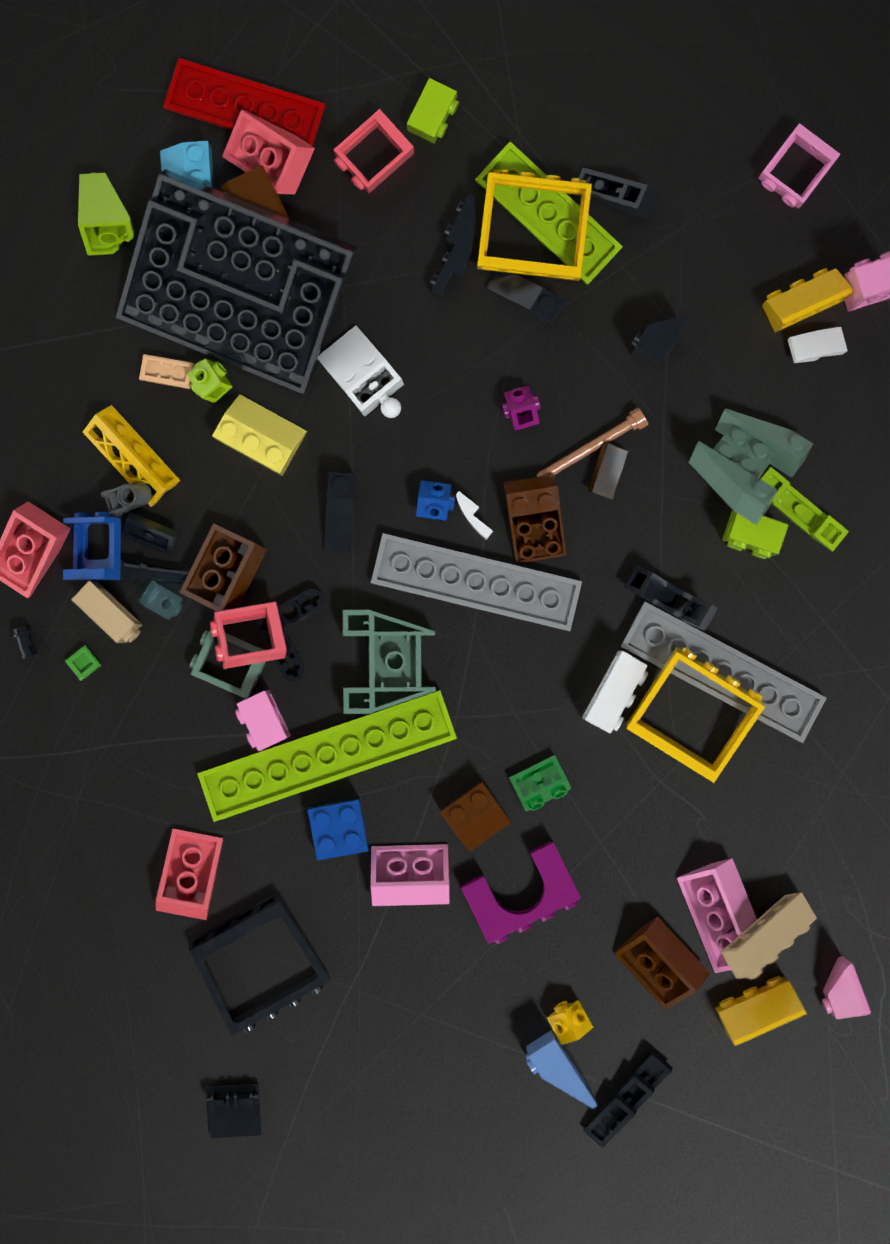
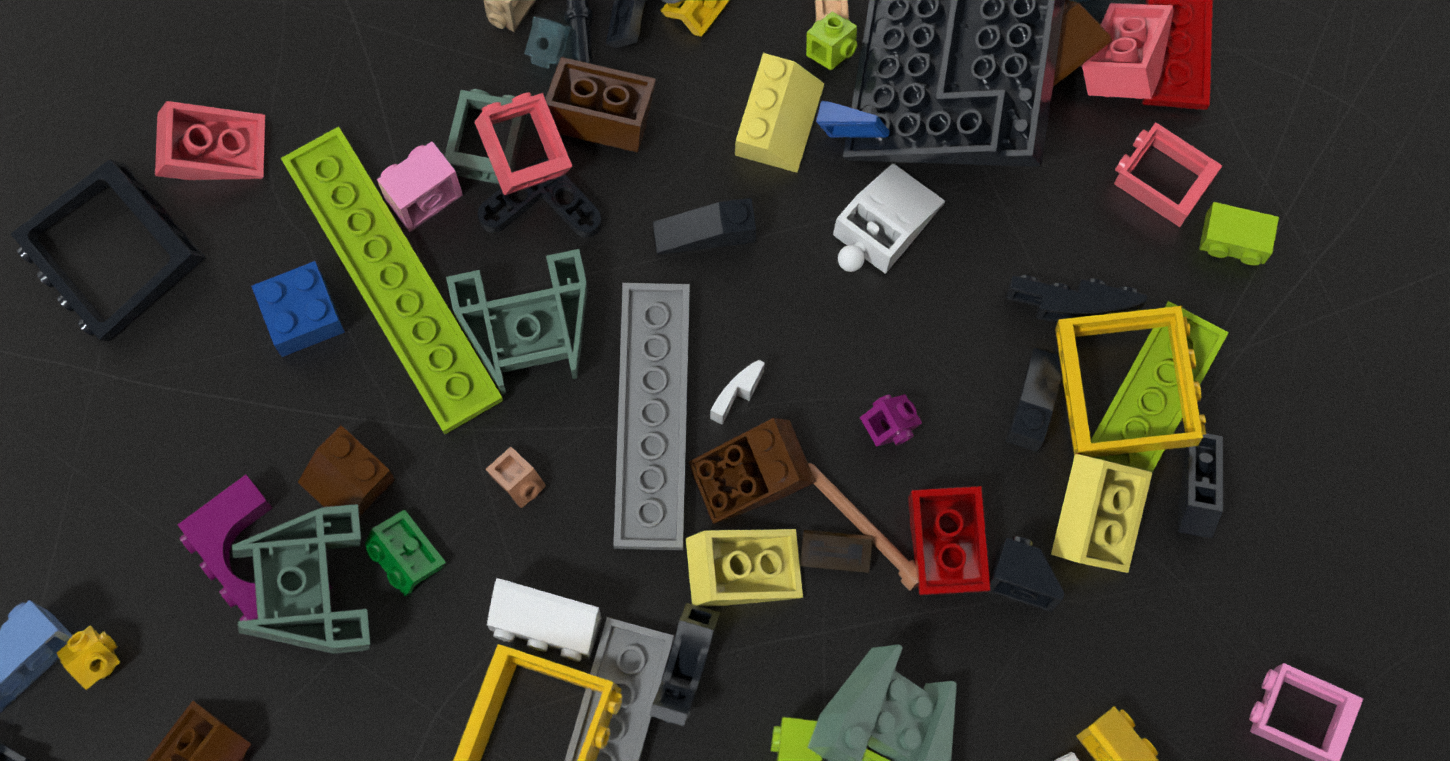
camera: 70 degrees right, 15 degrees down
bright pink slope [371,844,450,906] -> none
blue brick [416,480,455,520] -> none
none -> sand green wedge [232,504,370,654]
none -> nougat bracket [486,447,546,508]
none -> light yellow slope [686,529,803,607]
none -> blue slope [816,101,890,138]
none -> red slope [908,486,990,595]
none -> light yellow slope [1051,454,1152,573]

